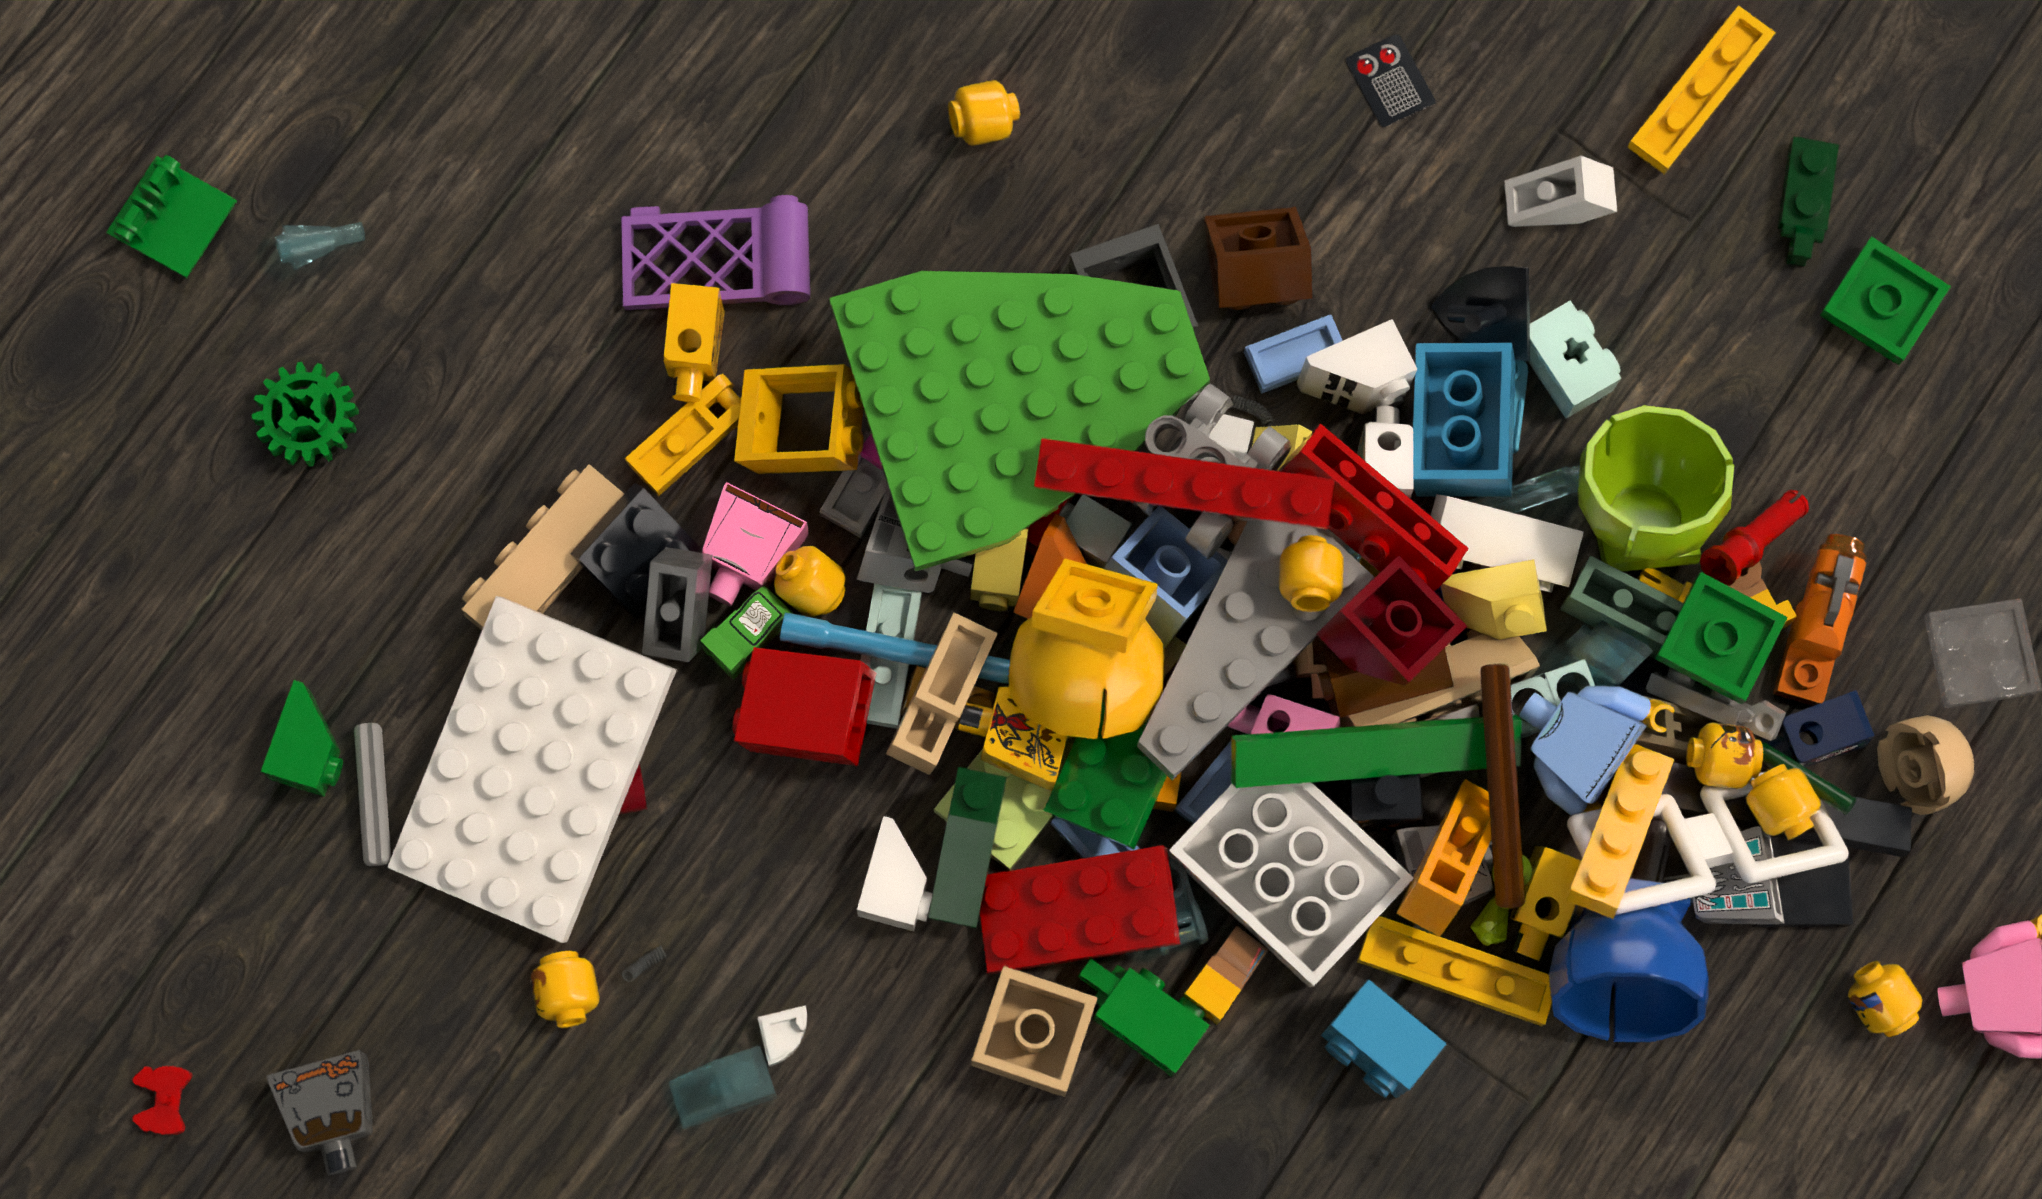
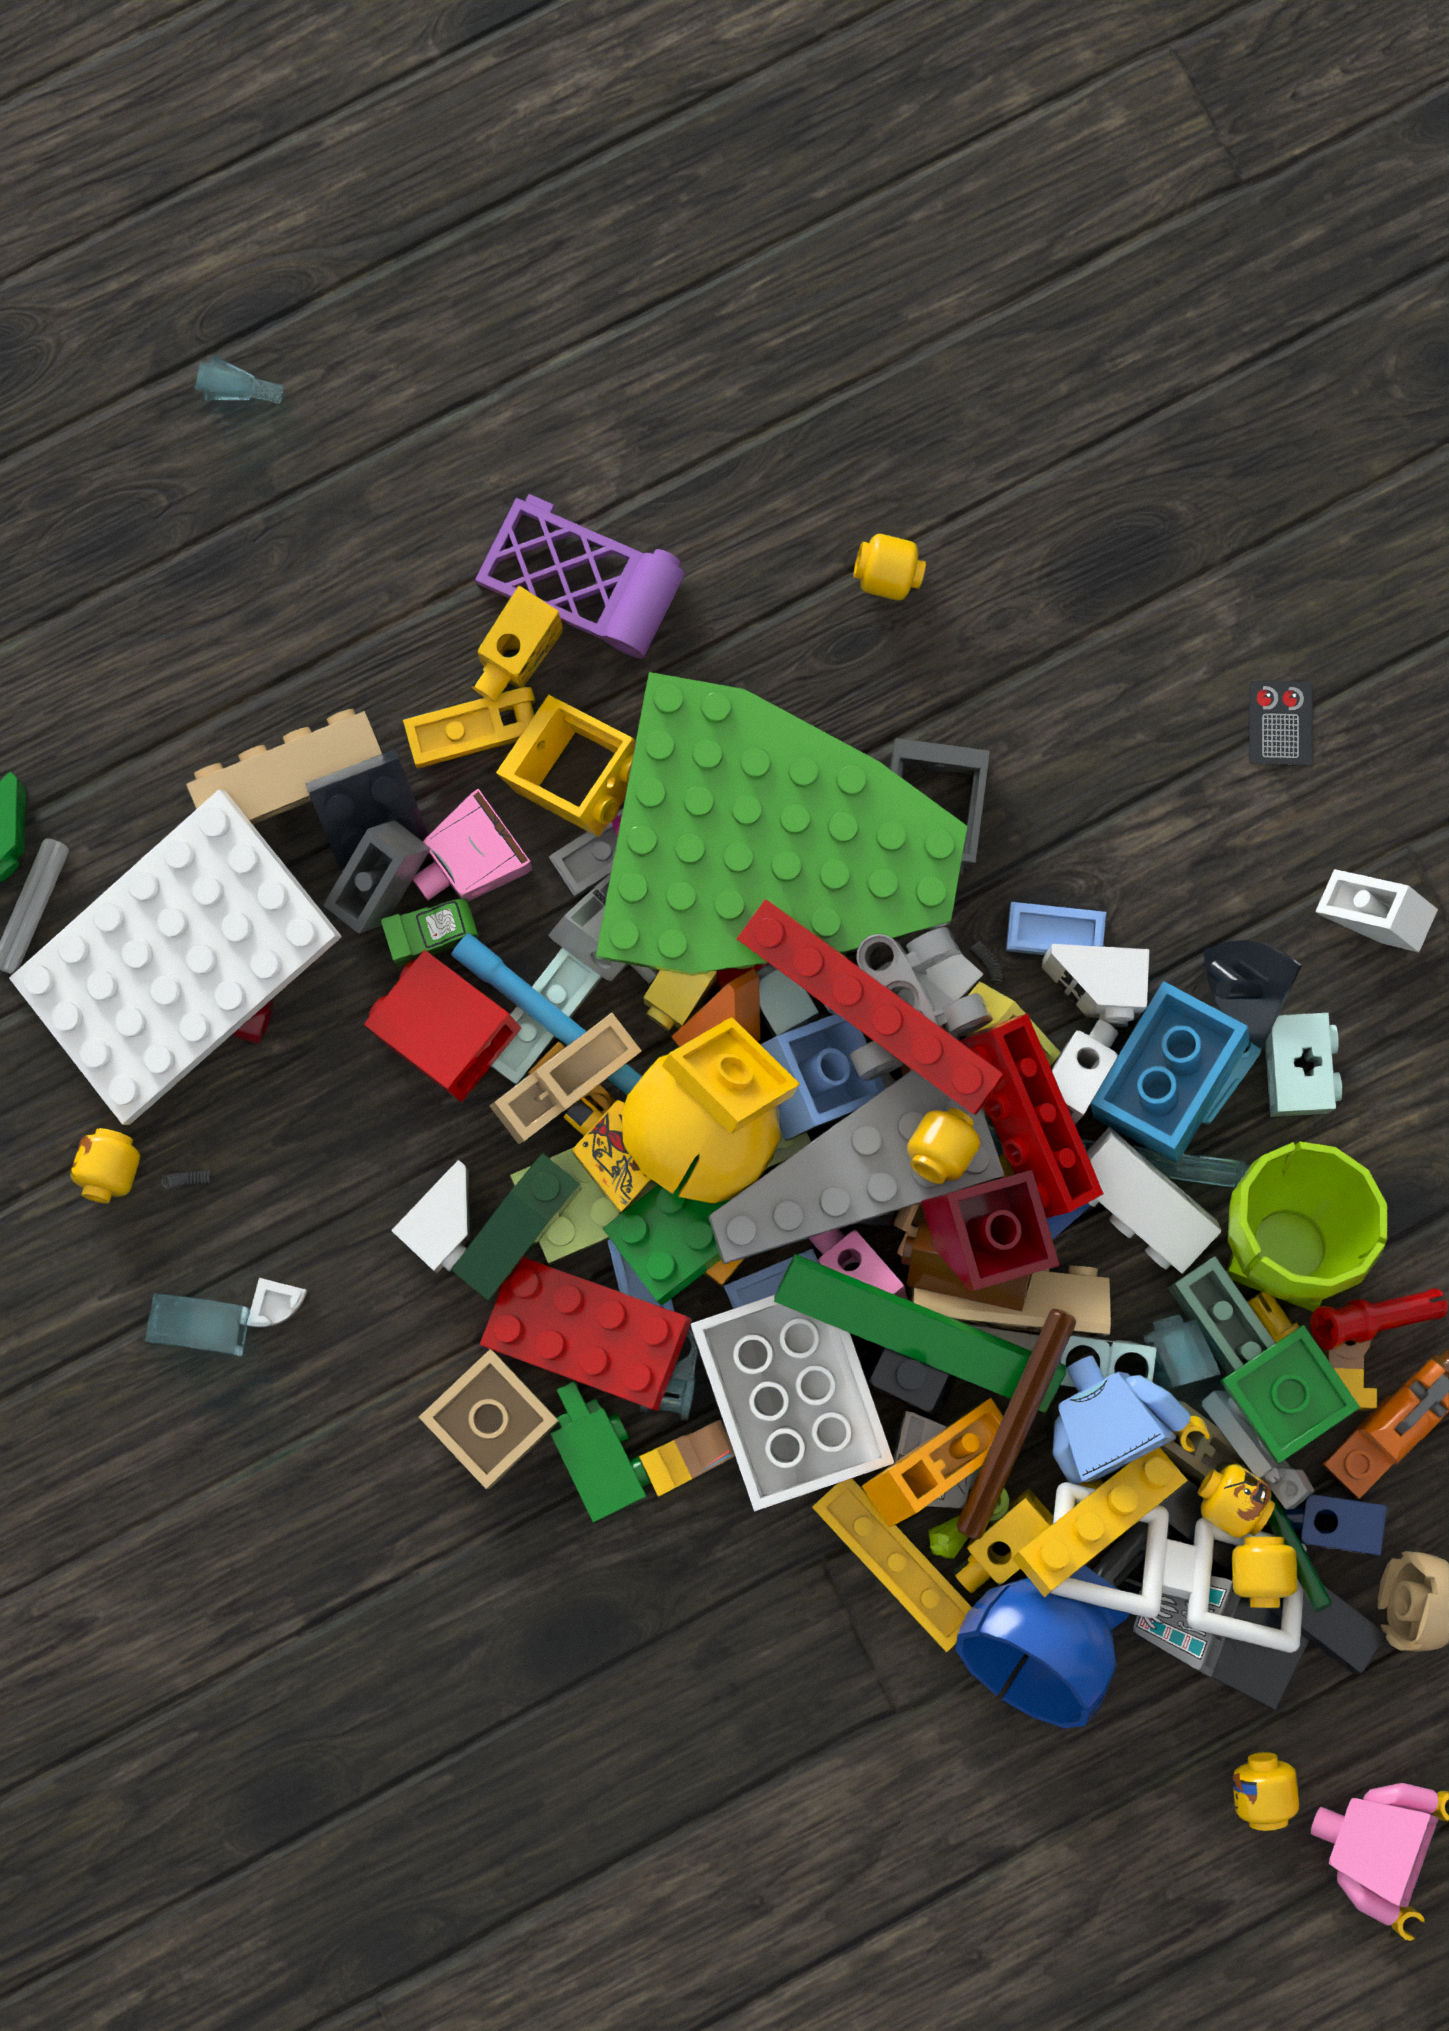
camera: 30 degrees right, 5 degrees up
green hinge [106,155,237,278] -> none
green gear [252,362,359,467] -> none
yellow head [774,546,845,617] -> none
reddish brown slope [1204,207,1312,310] -> none
dark azure brick [1321,980,1446,1098] -> none
light yellow slope [1440,559,1547,640] -> none

